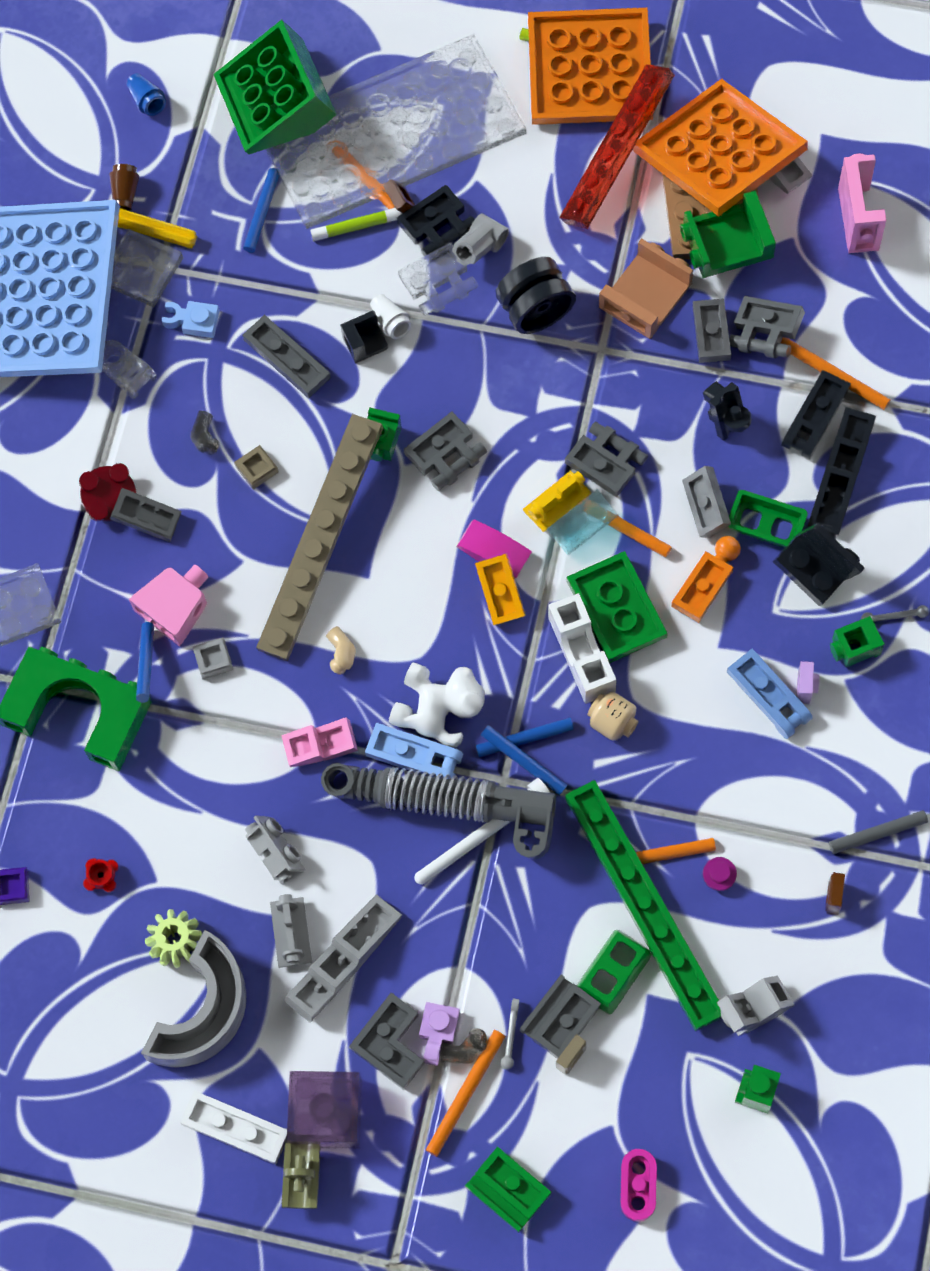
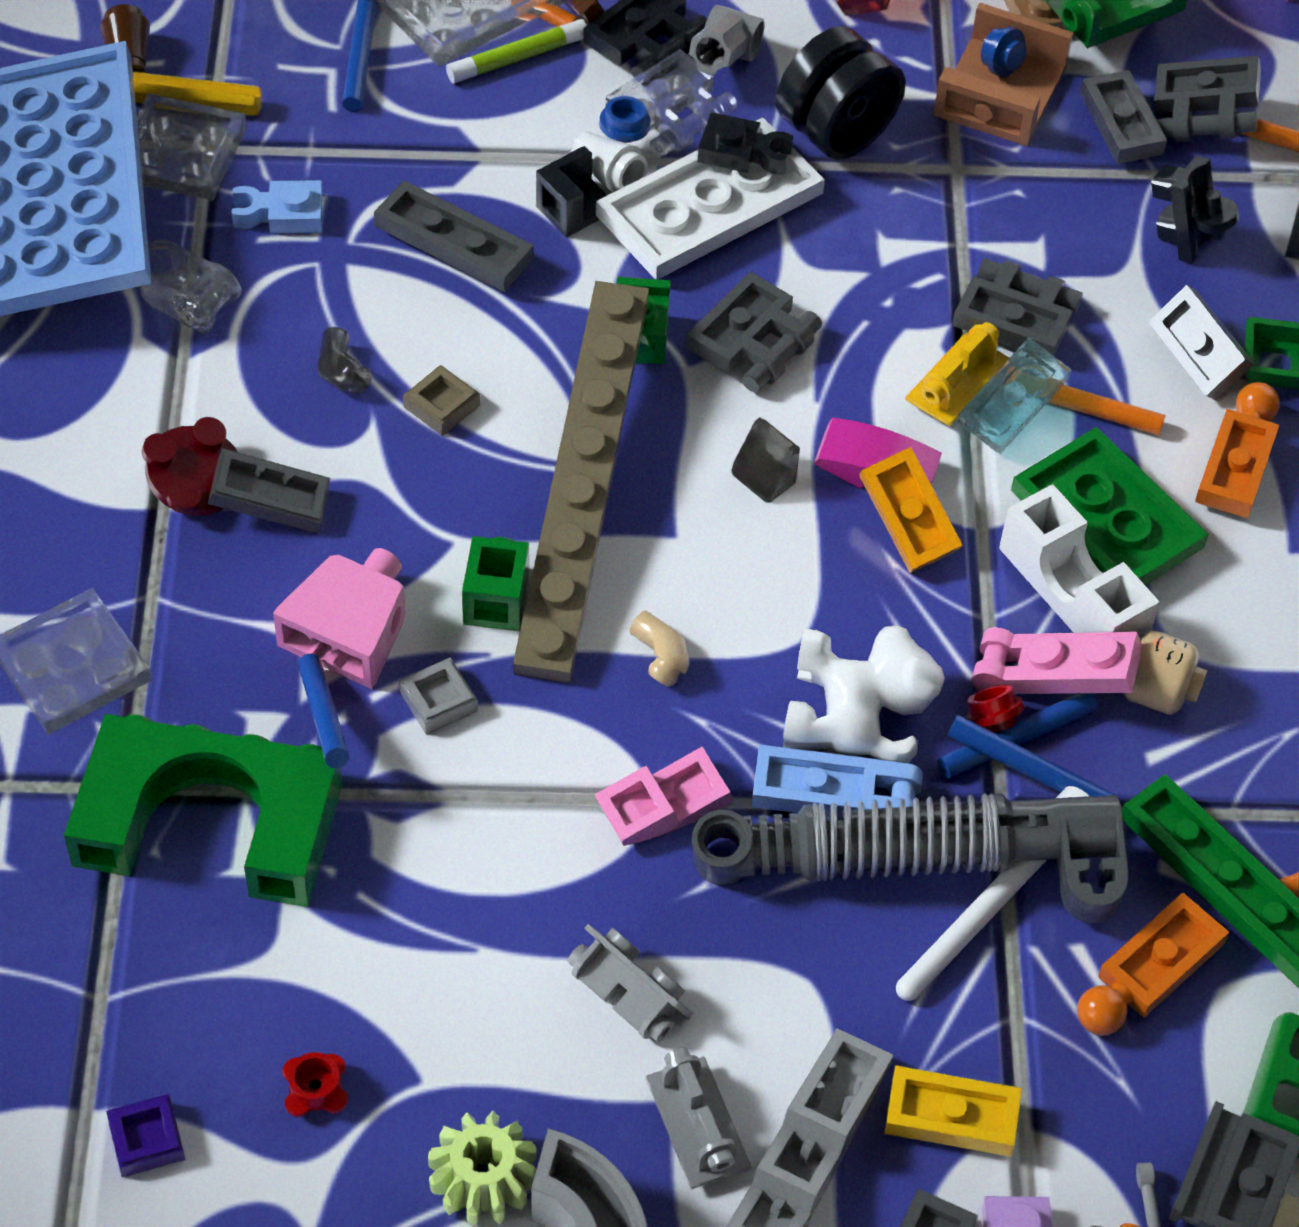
camera: 20 degrees left, 15 degrees down
none -> green brick [462,536,529,631]
none -> white plate [596,117,825,279]
none -> blue plate [599,96,651,143]
none -> black plate [697,112,794,174]
none -> clear smoke slope [731,417,800,503]
none -> yellow plate [884,1065,1022,1157]
none -> red plate [966,685,1025,733]
none -> bright pink plate [971,627,1142,694]
none -> blue plate [981,27,1027,77]
none -> orange plate [1077,893,1229,1036]

